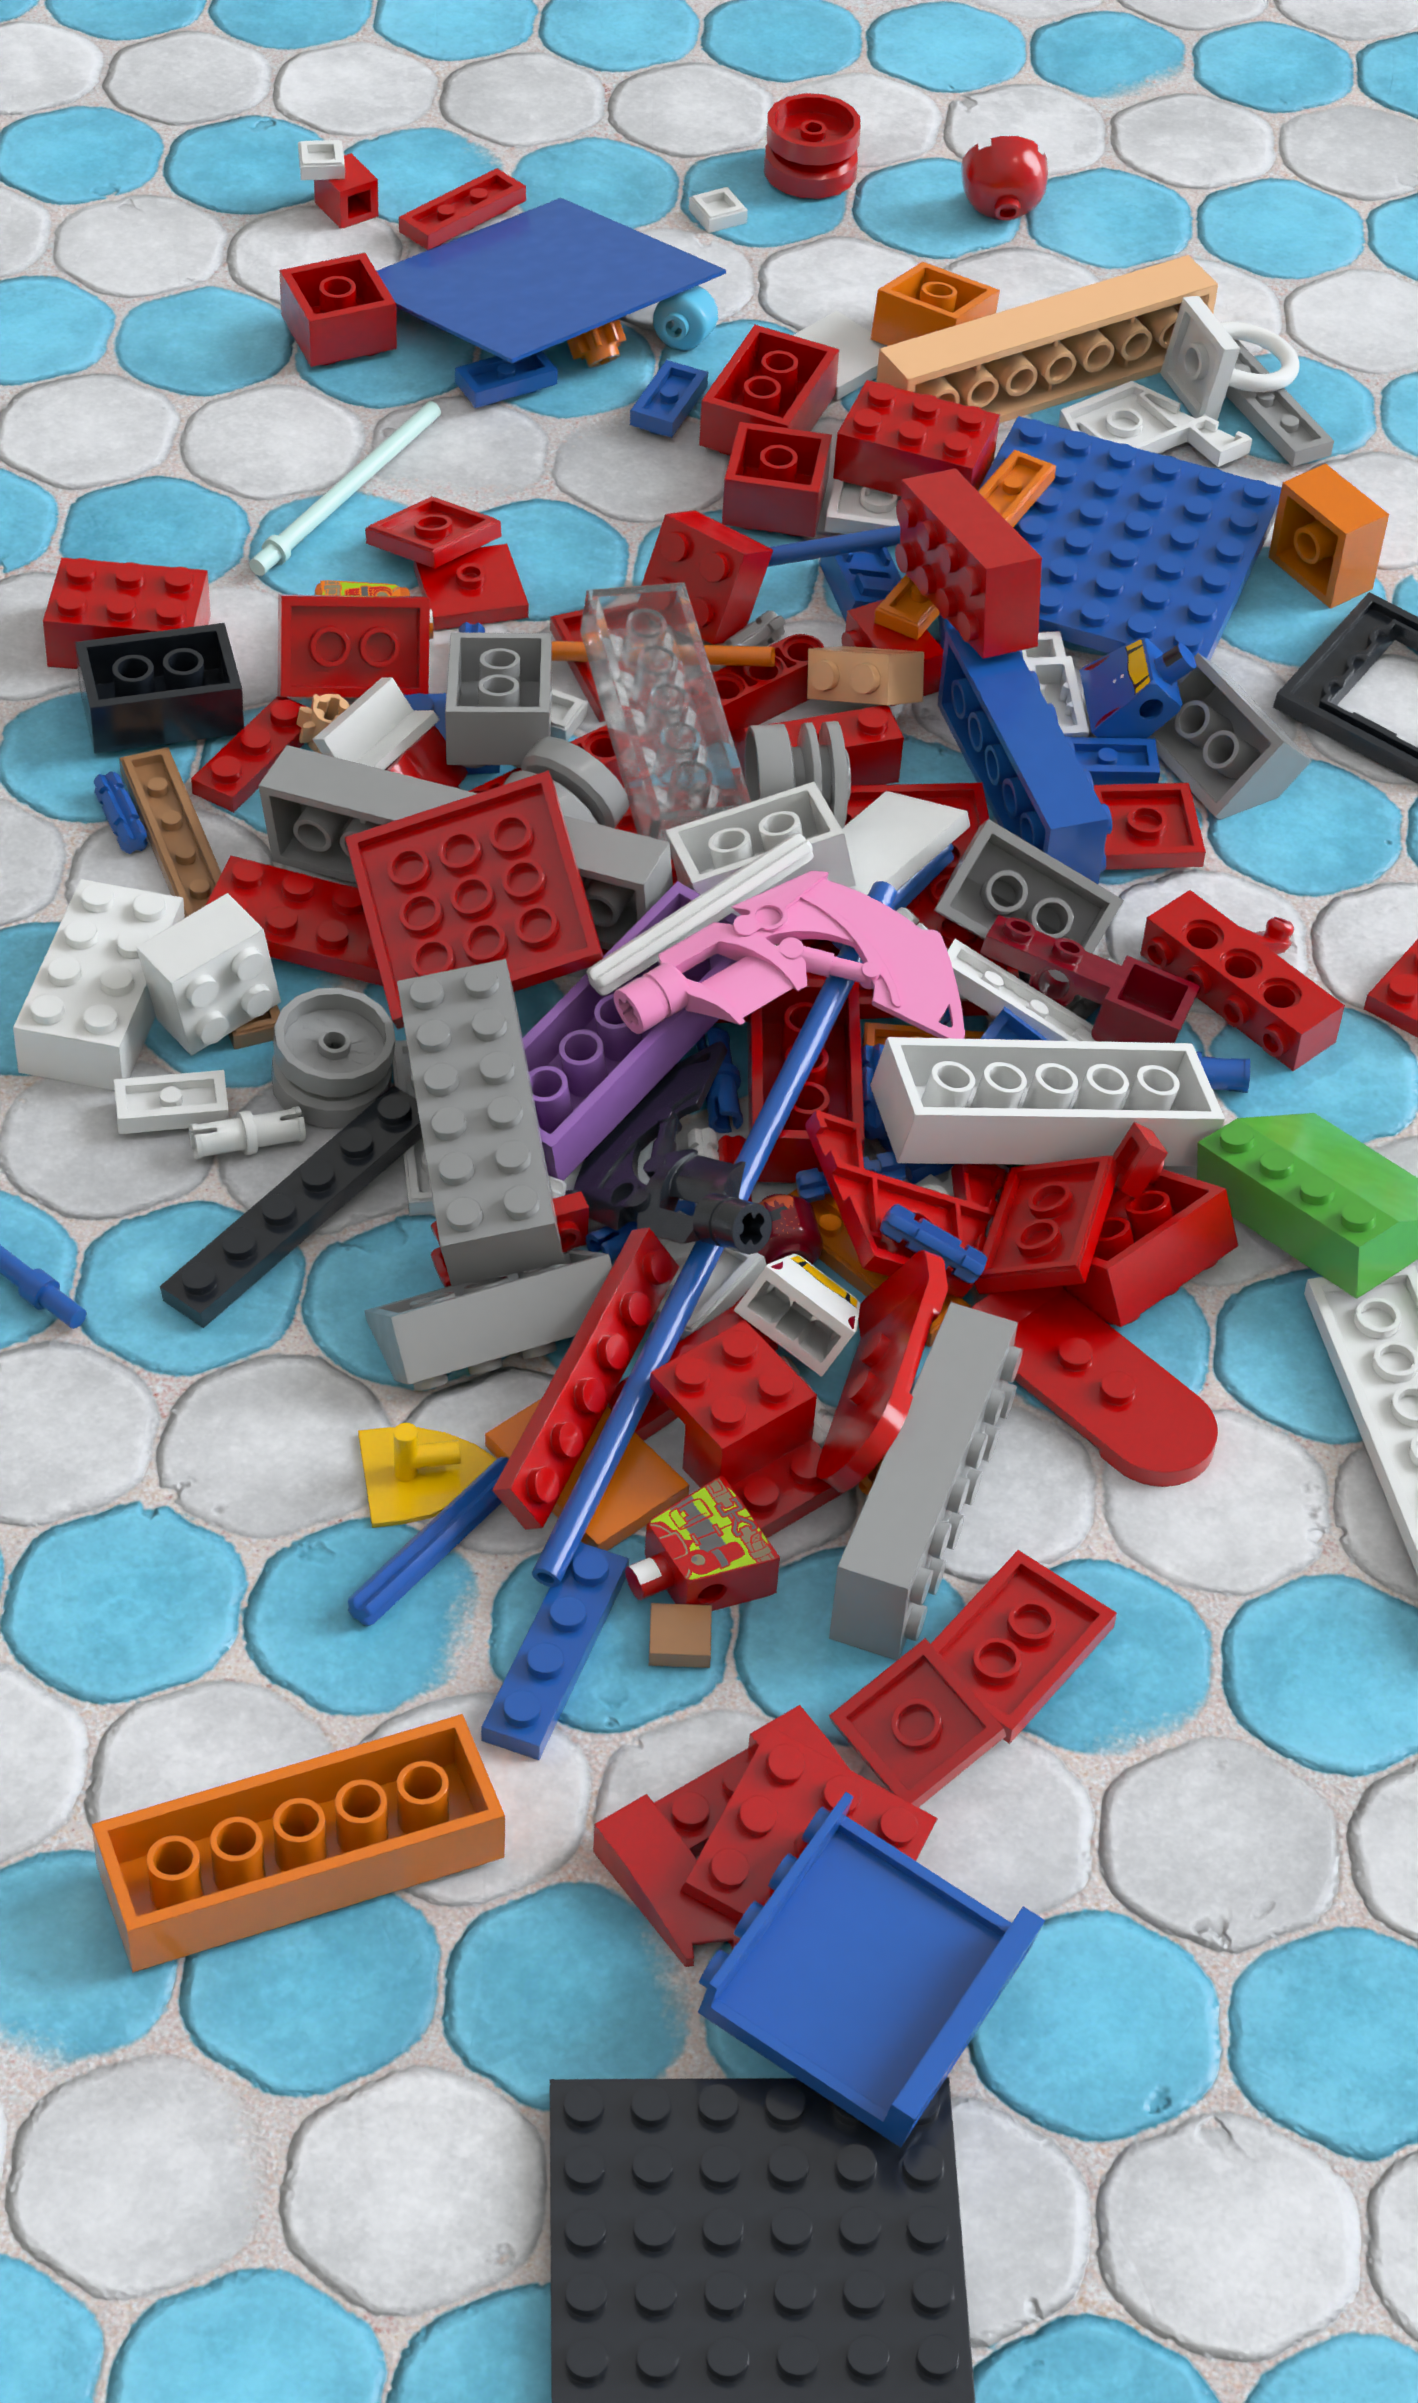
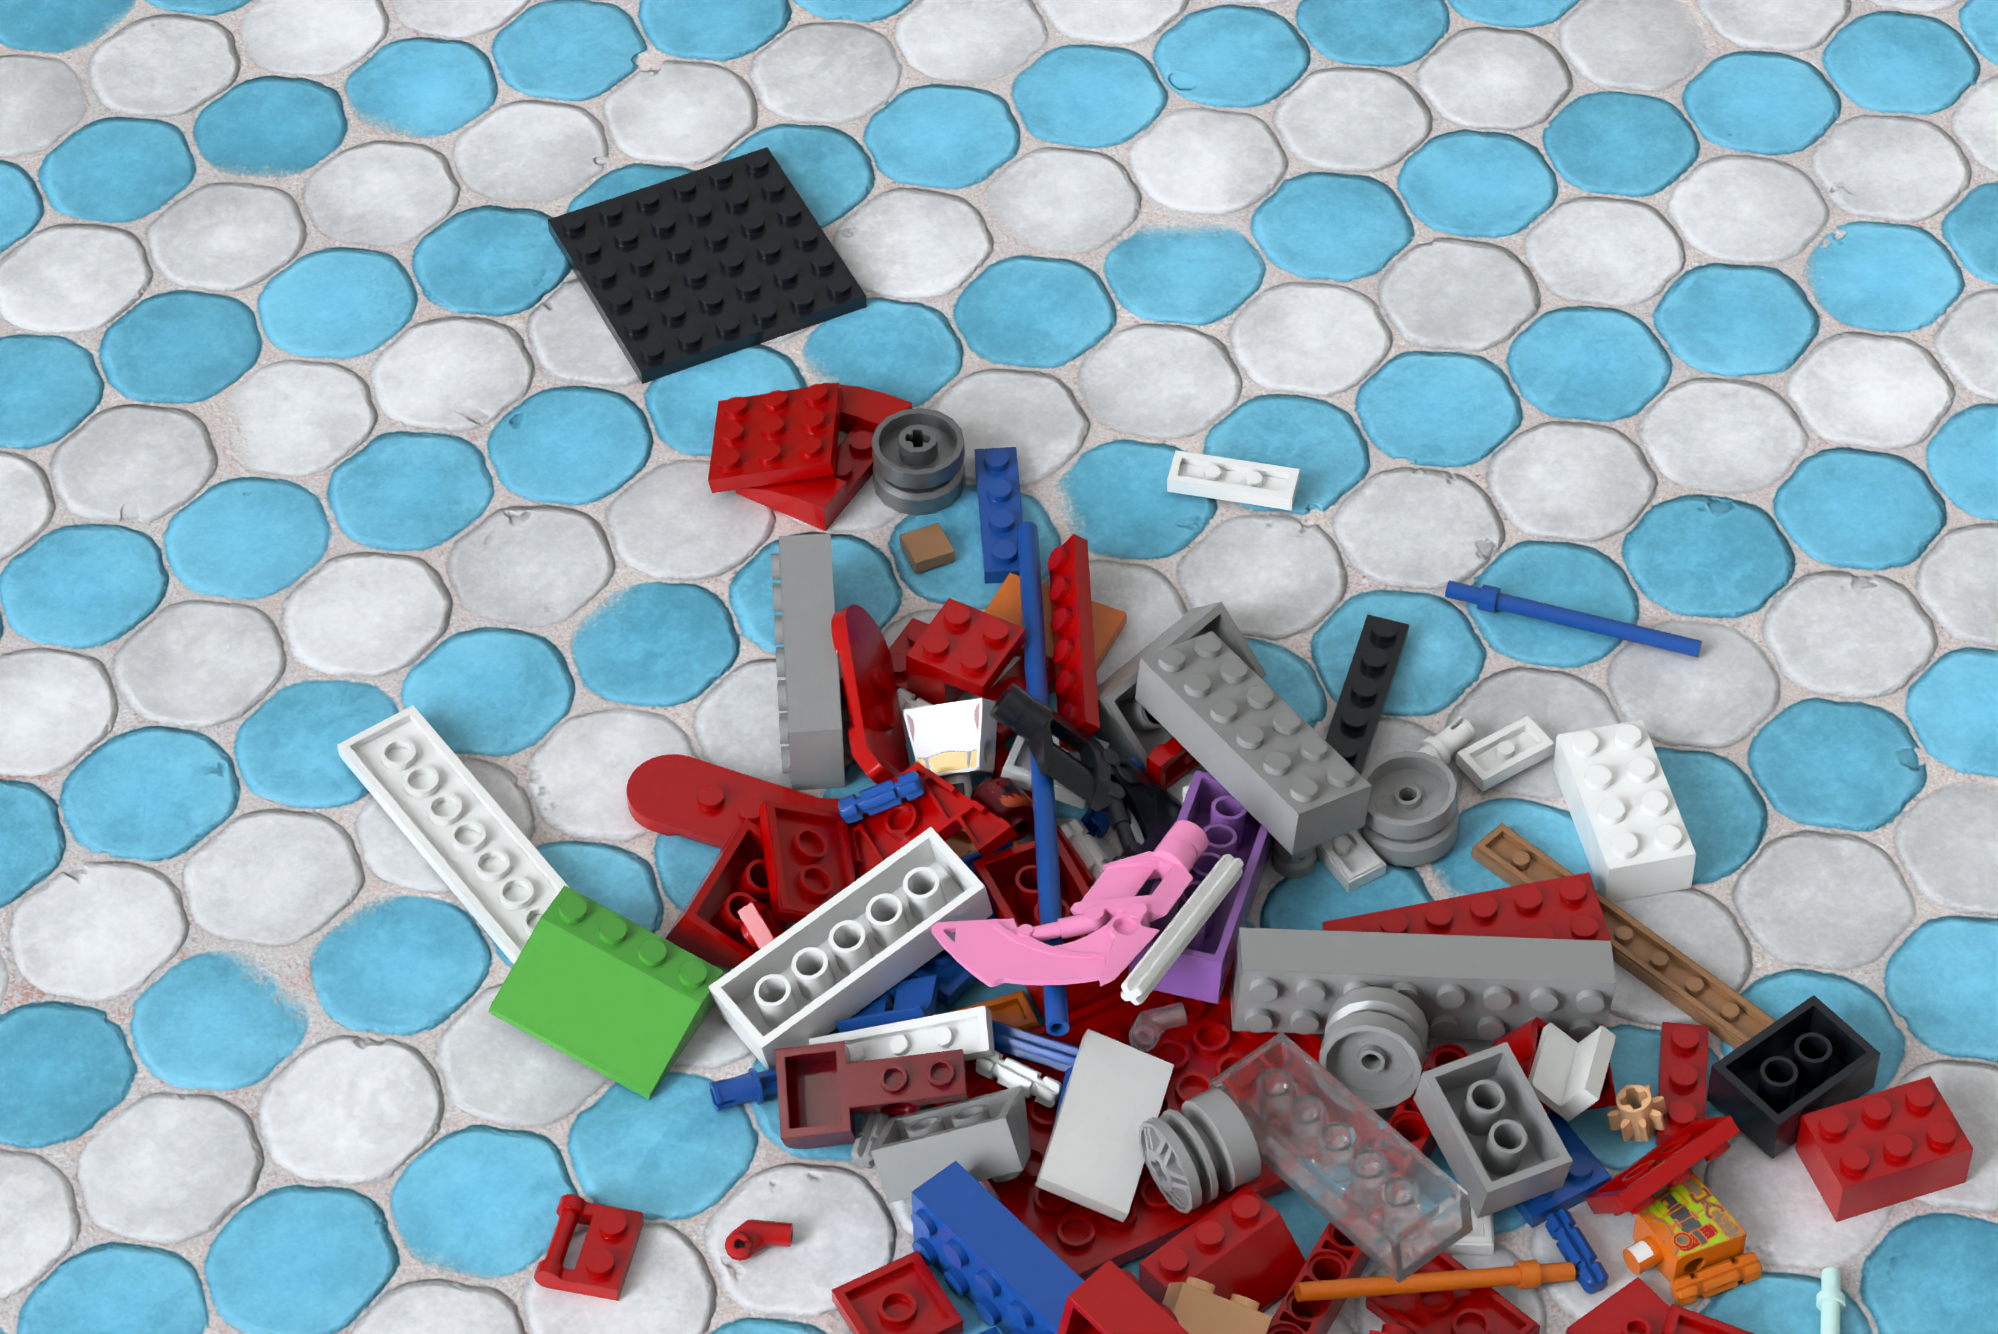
camera: 160 degrees right, 0 degrees up
orange brick [91,1714,505,1972] -> none
blue axle [93,771,148,854] -> none
white brick [136,893,281,1056] -> none
red plate [345,770,604,1030] -> none
blue axle [348,1457,509,1626] -> none
yellow shield [358,1423,496,1528] -> none
red torso [625,1476,780,1611] -> none
white brick [665,782,856,916] -> none
blue panel [698,1792,1045,2147] -> none
red plate [829,1638,1006,1808] -> none
red plate [931,1550,1117,1744] -> none
red brick [1140,890,1345,1071] -> none
none -> flat silver wheel [871,408,965,516]
none -> white plate [1167,450,1300,511]

